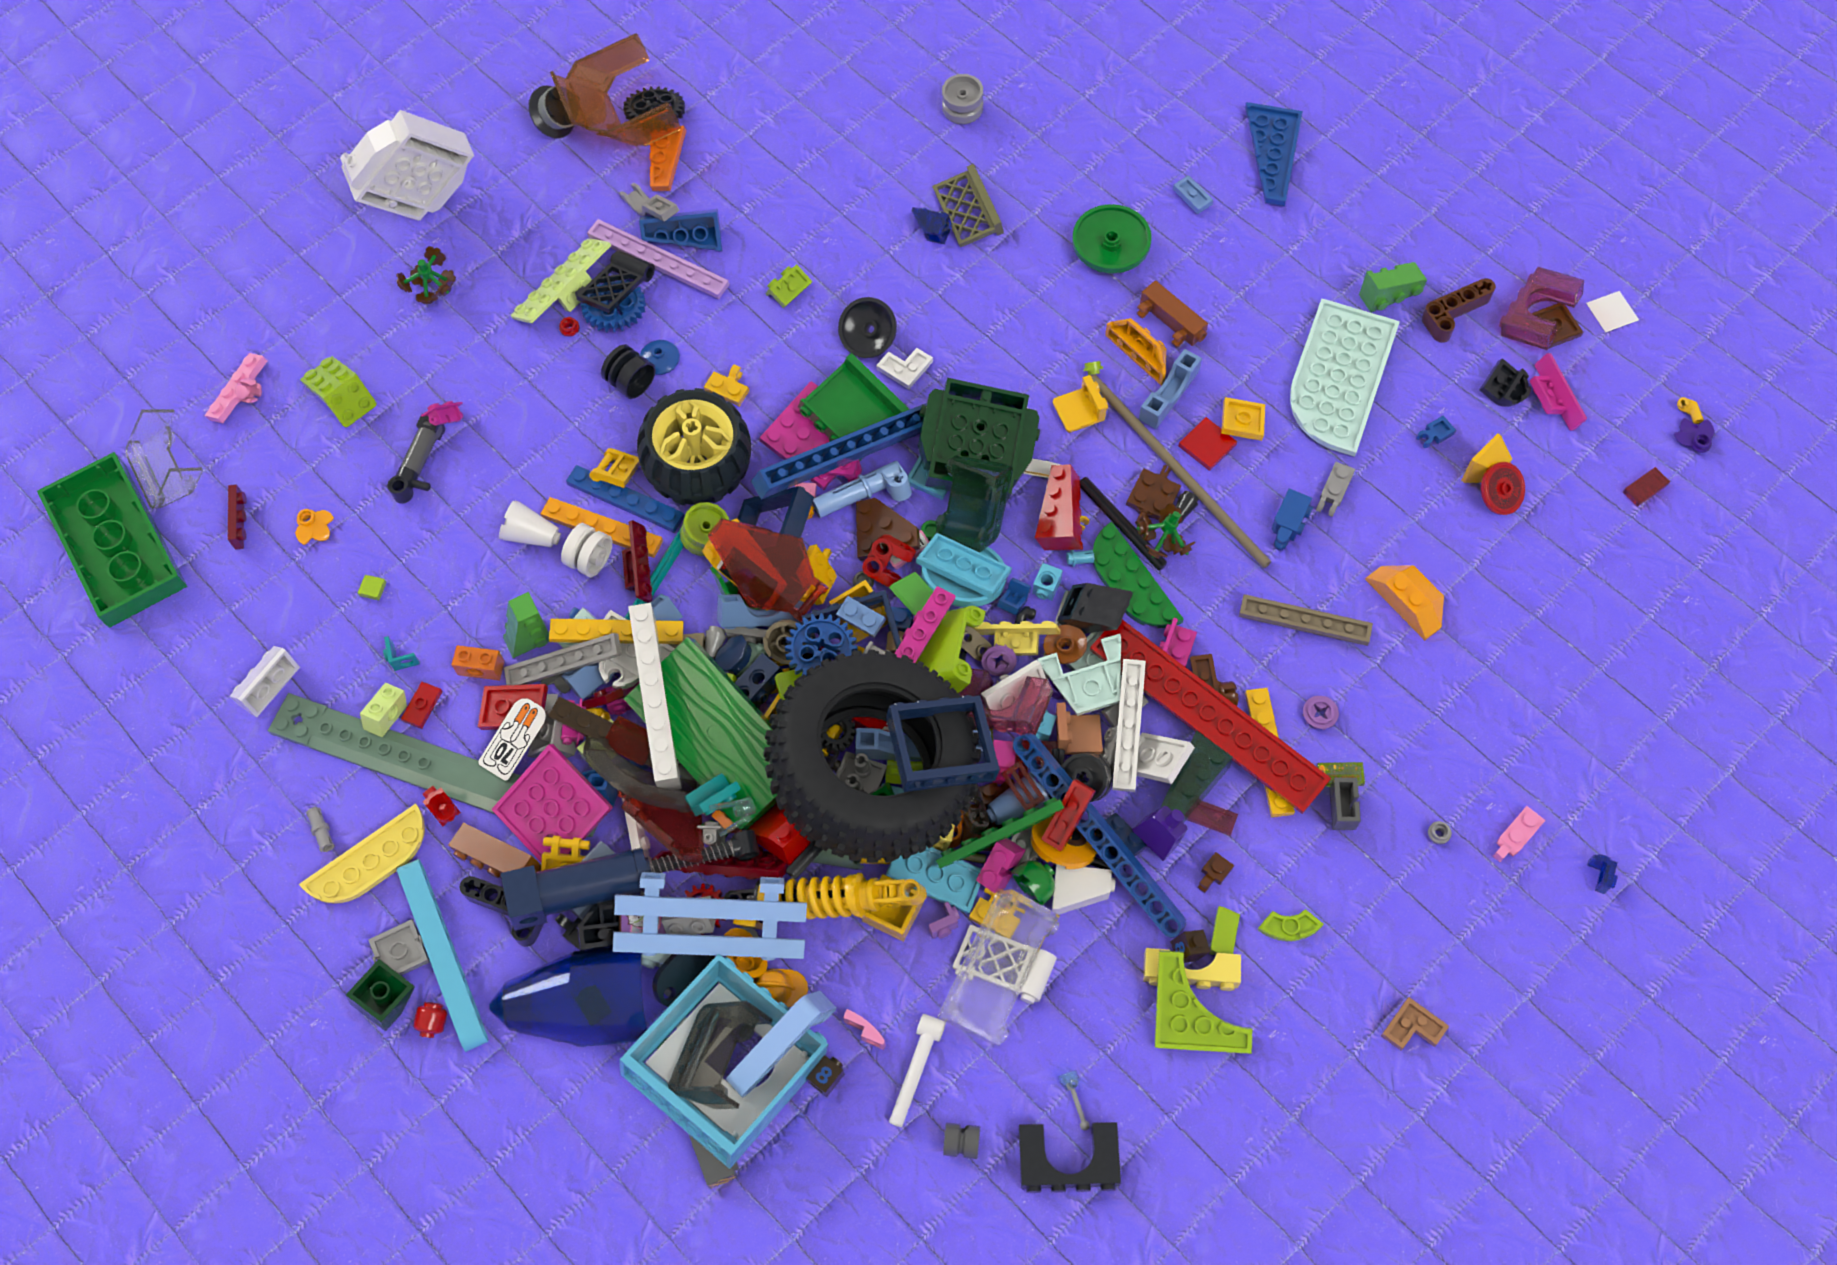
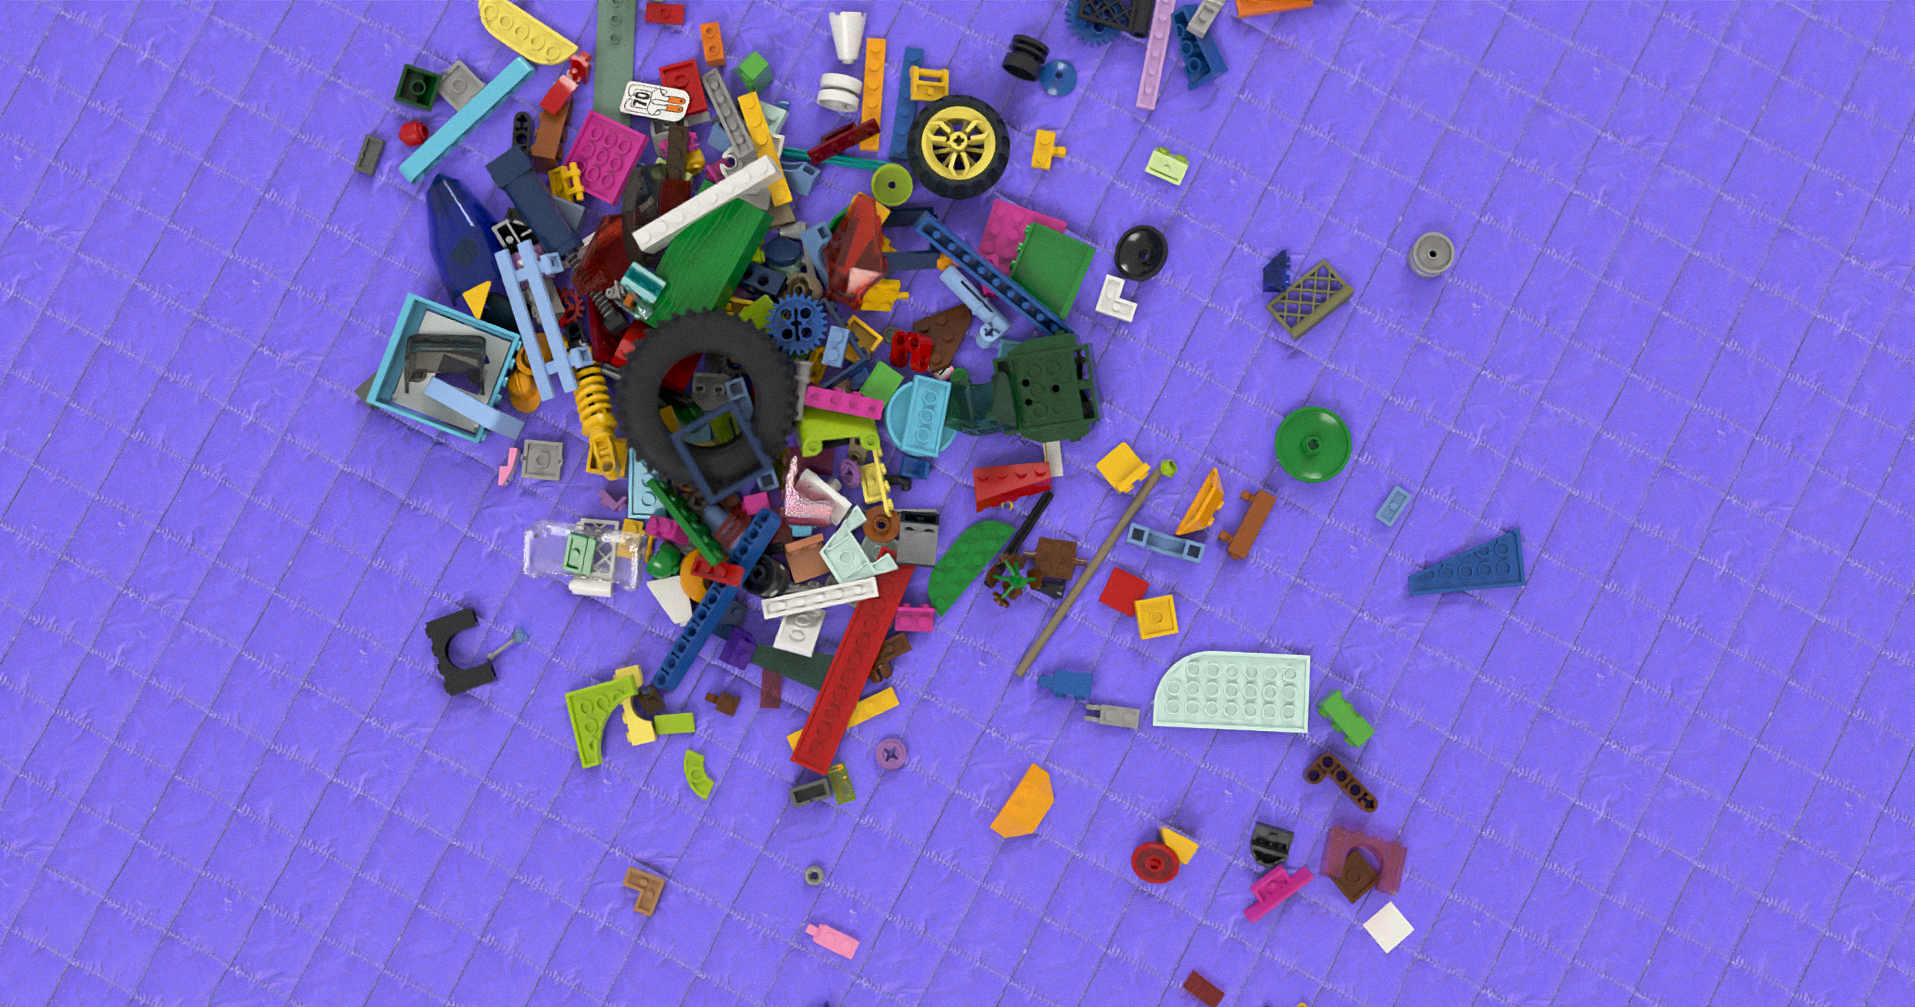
camera: 65 degrees right, 20 degrees up
dark red plate [582,688,624,709] -> none
dark brown brick [806,1055,845,1097] -> none
white piece [889,1013,946,1127] -> none
dark grey wheel [943,1123,980,1159] -> none
medium azure brick [1033,563,1063,601] -> none
medium azure pin [1066,550,1094,567] -> none
dark tan plate [1239,594,1373,646] -> none
blue plate [1416,415,1456,448] -> none
none -> dark grey plate [354,134,386,177]
none -> yellow slope [462,281,491,319]
none -> light grey plate [521,439,564,481]
none -> red slope [539,75,579,117]
none -> plate [562,531,598,576]

